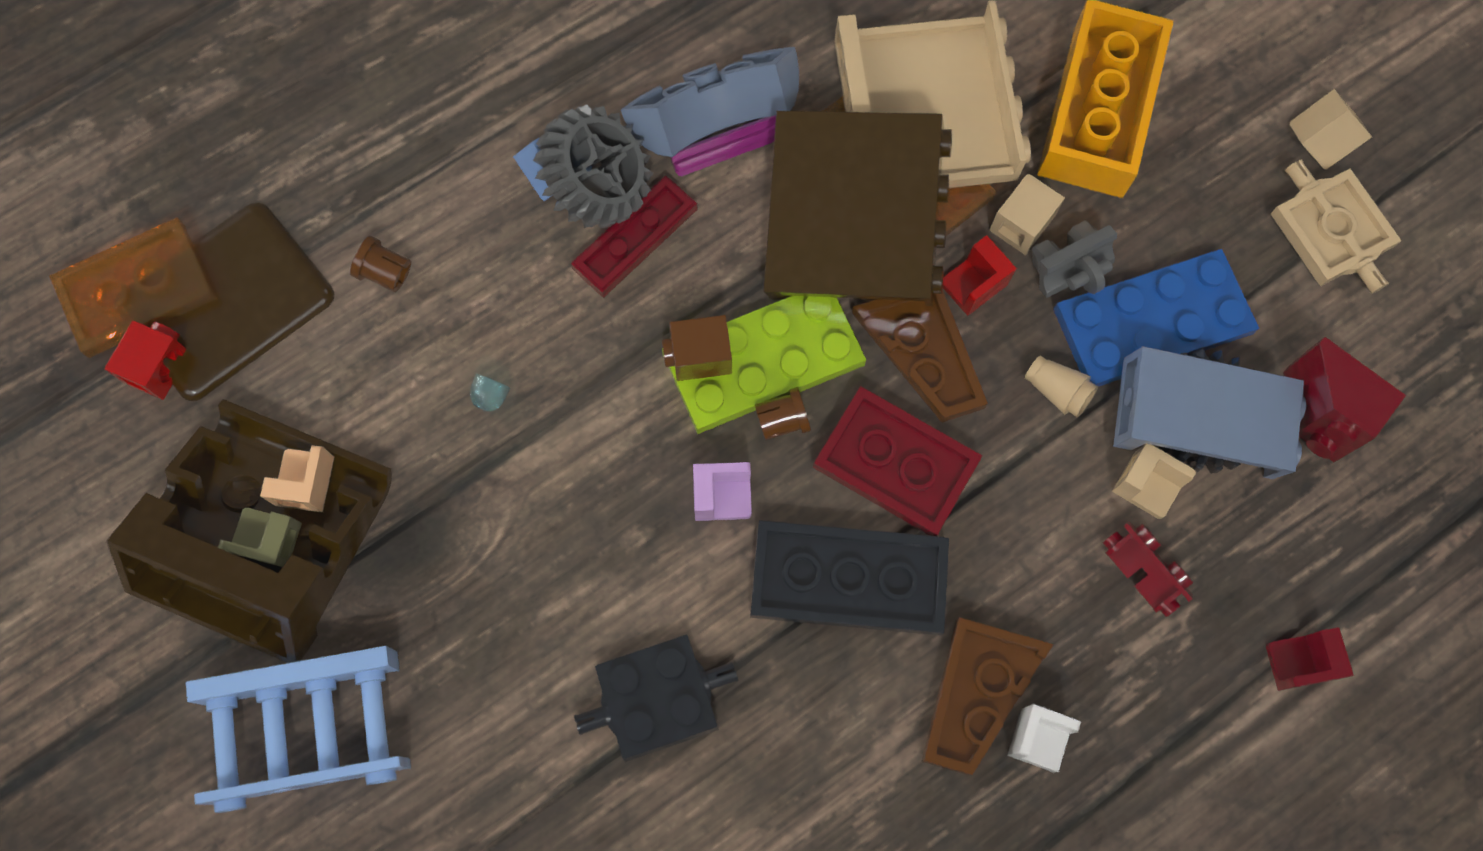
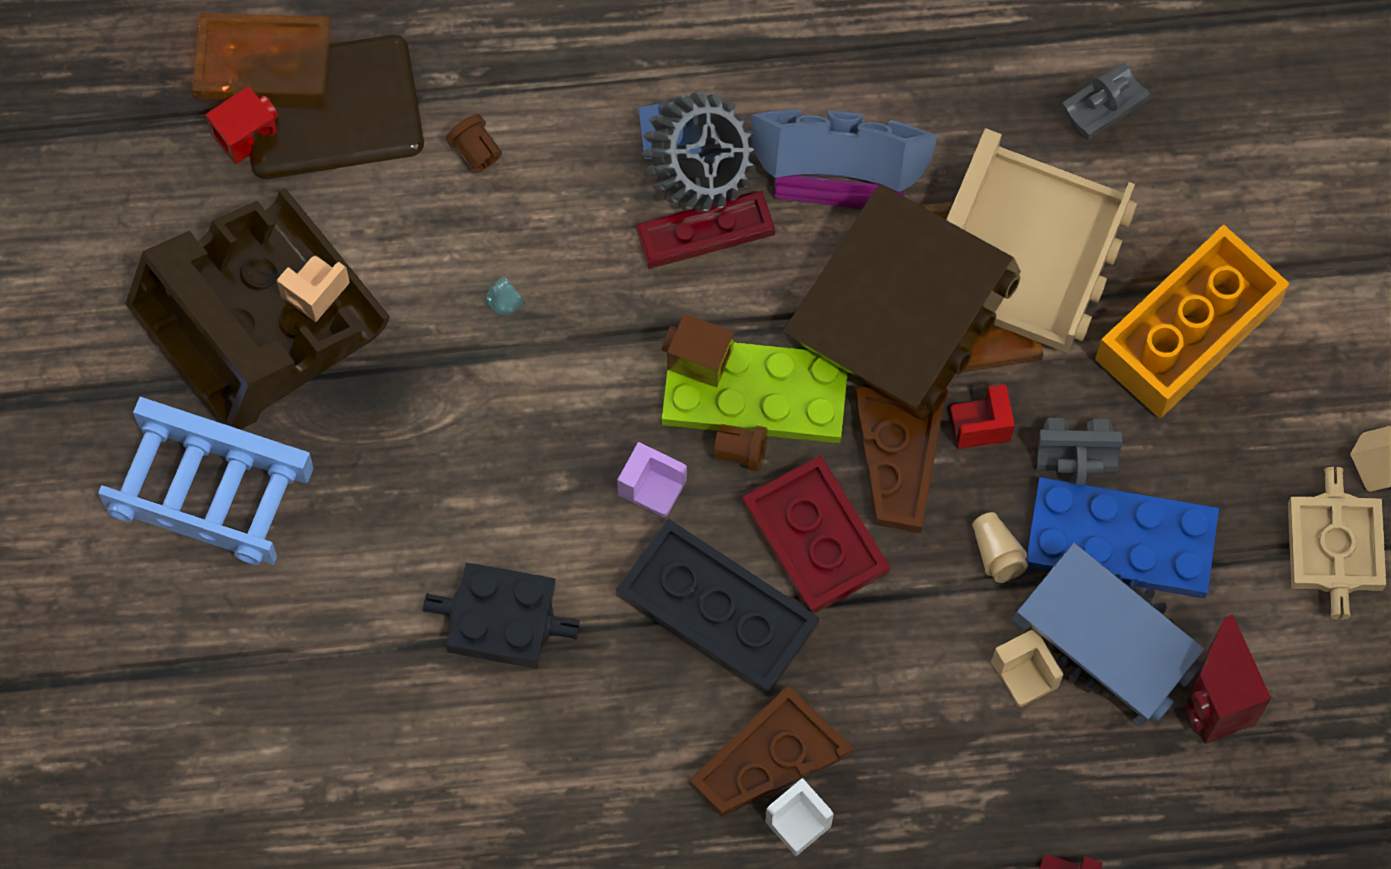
camera: 30 degrees right, 5 degrees down
olive panel [218,508,302,568] -> none
tan panel [989,174,1065,255] -> none
dark red hinge [1102,521,1194,617] -> none

